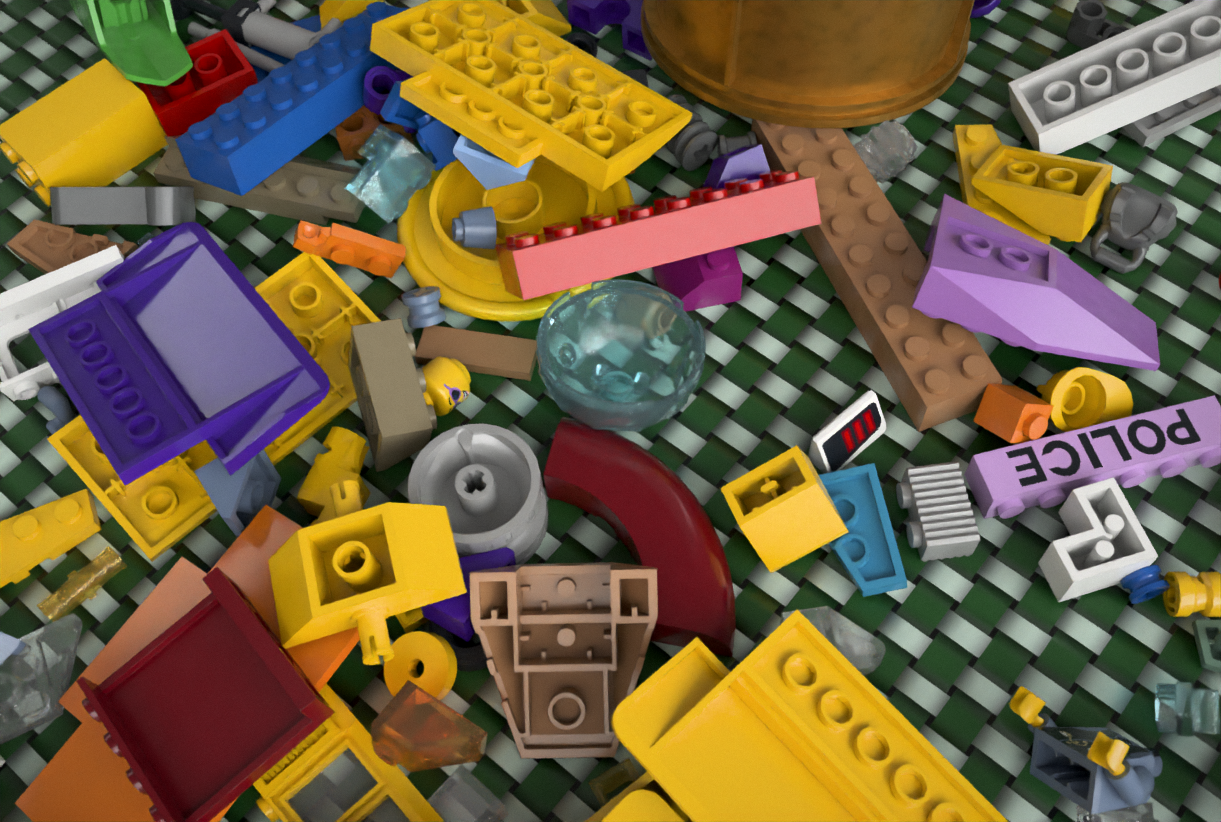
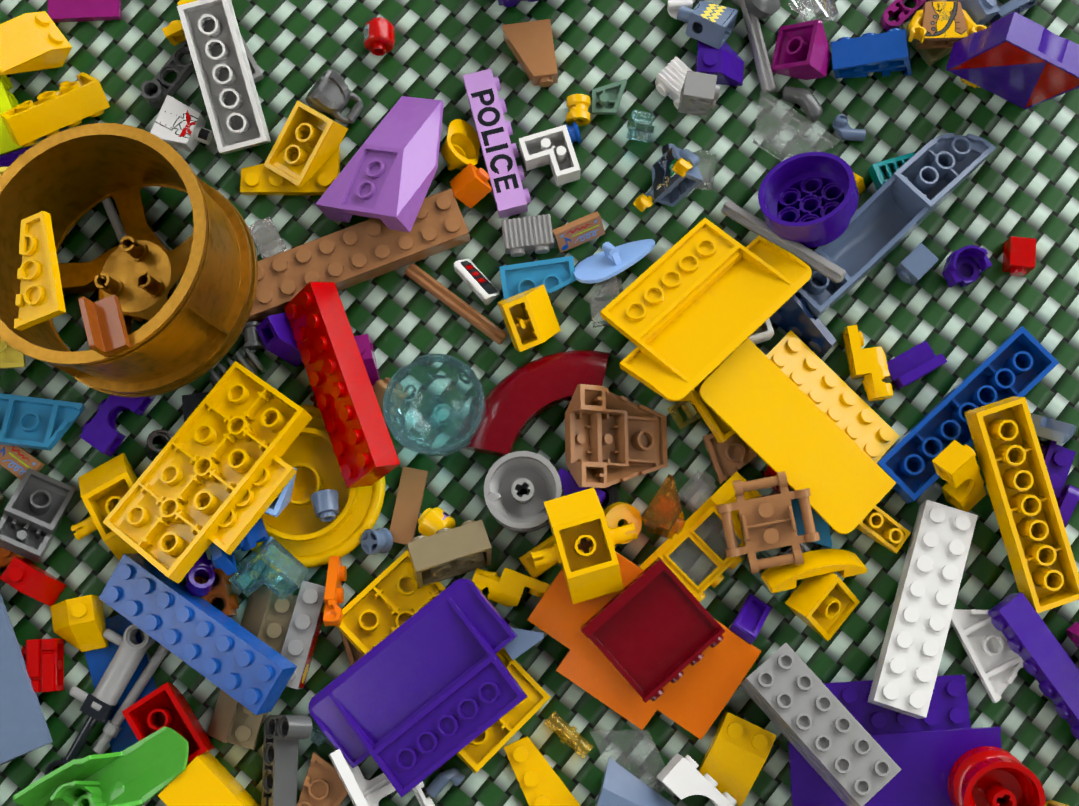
camera: 90 degrees left, 20 degrees up
none -> white torso [150,95,213,152]
none -> light grey brick [281,580,325,690]
none -> medium nougat axle [405,263,507,345]
none -> medium nougat tile [552,211,605,253]
none -> light blue shield [573,239,655,284]

